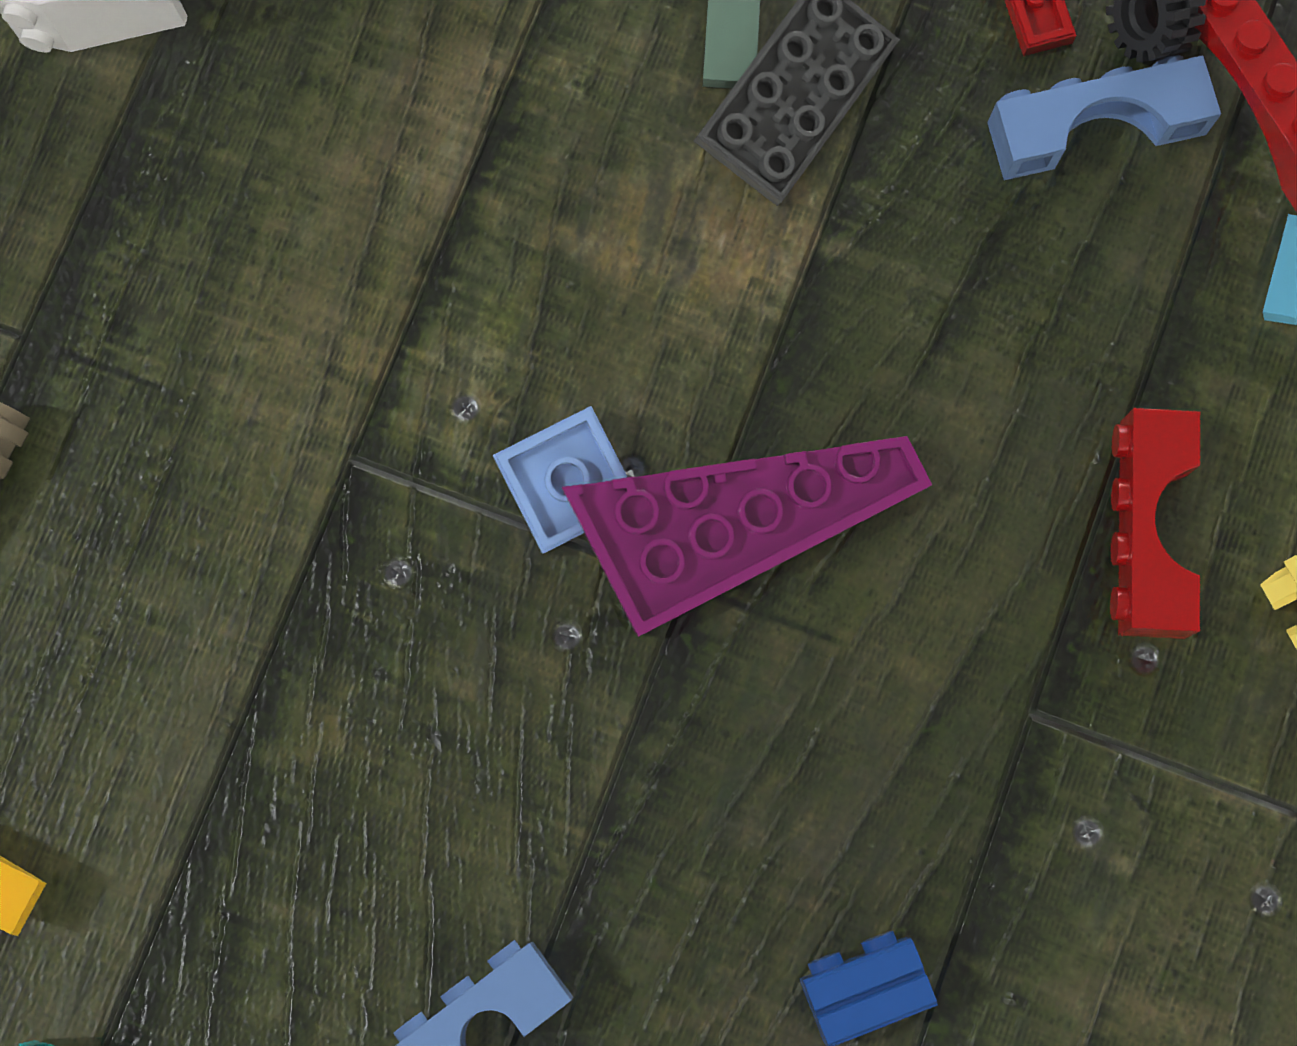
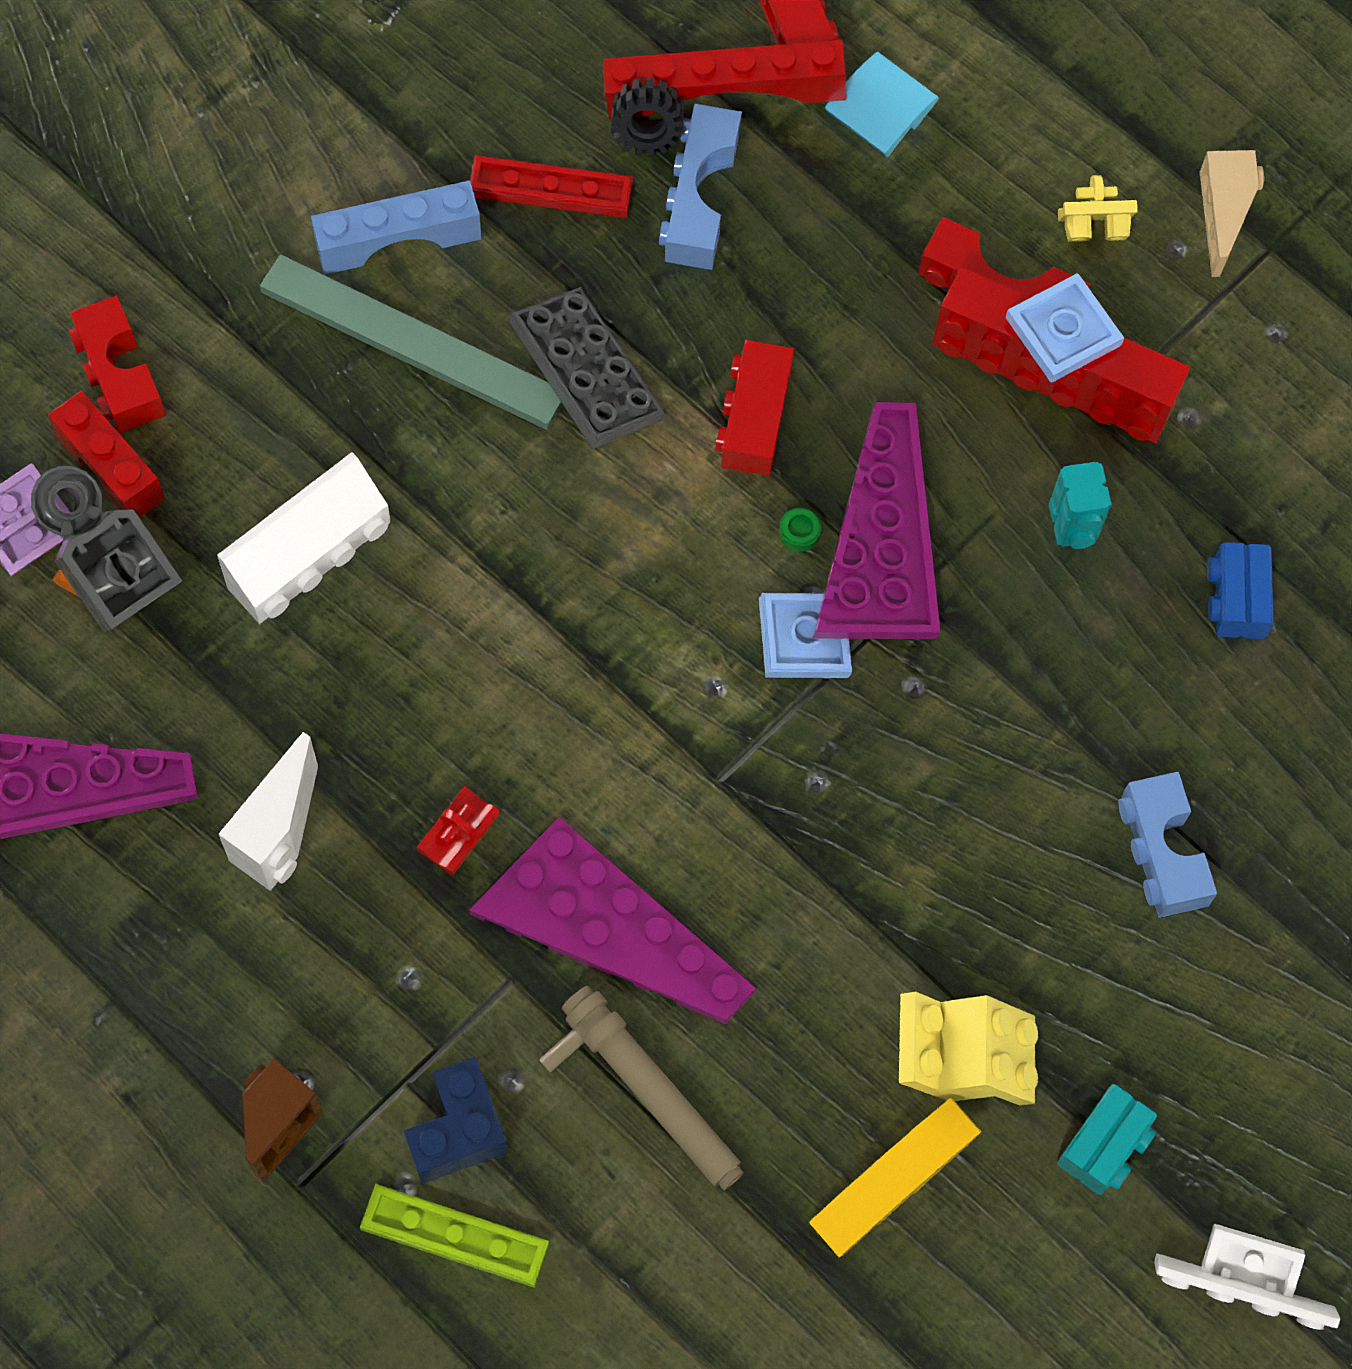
camera: 70 degrees left, 10 degrees down
none -> red hips [417,786,500,876]
none -> magenta wing [469,817,756,1025]
none -> red brick [715,340,794,477]
none -> green tile [779,508,822,552]
none -> light yellow bracket [899,992,1038,1105]
none -> red brick [932,266,1191,444]
none -> light blue plate [1006,273,1124,383]
none -> teal brick [1048,462,1112,549]

